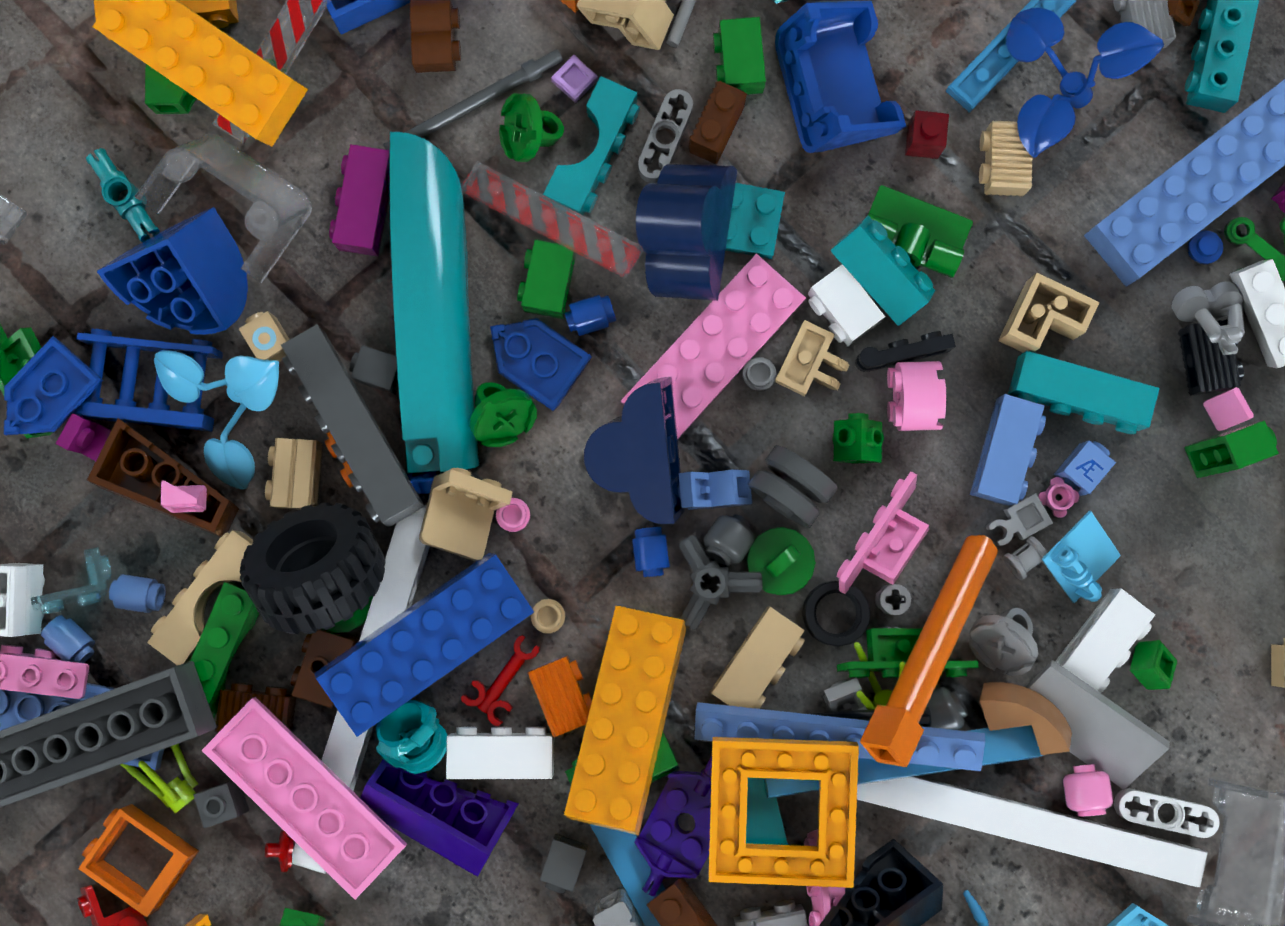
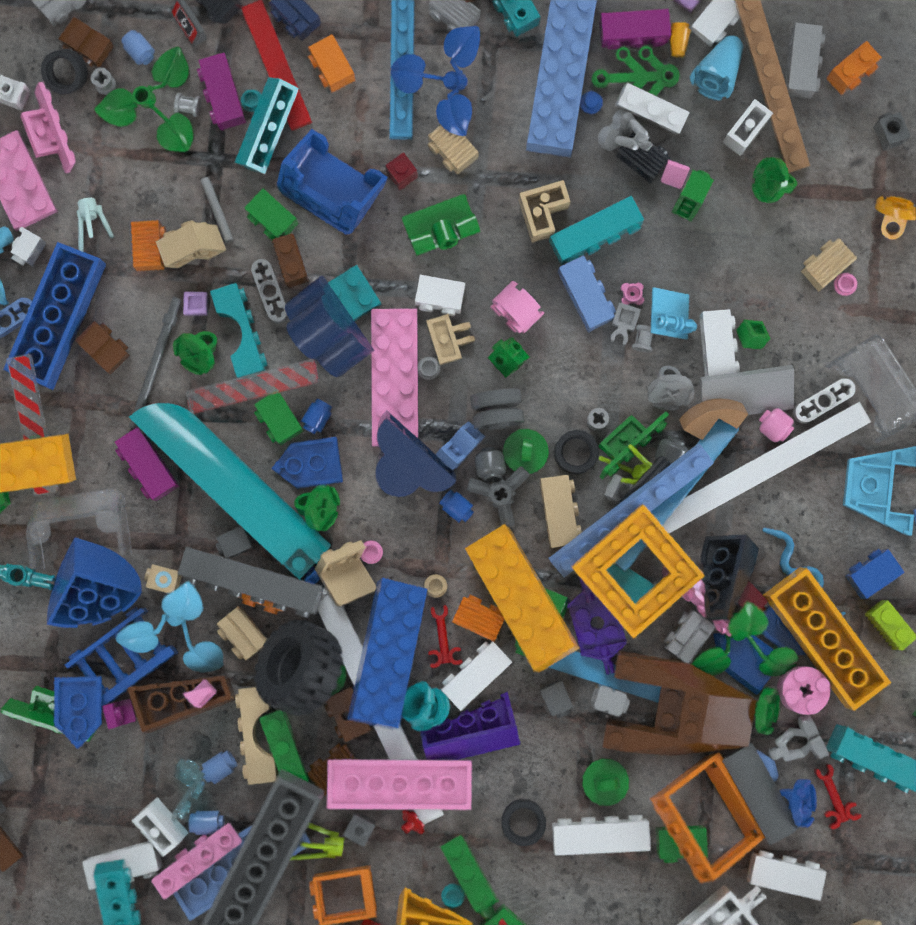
camera: 45 degrees left, 0 degrees up
teal brick [830,215,936,326] -> none
bright pink bracket [836,472,929,594] -> none
black plate [855,331,956,372] -> none
orange brick [860,534,998,767] -> none
medium blue brick [1053,440,1116,496] -> none

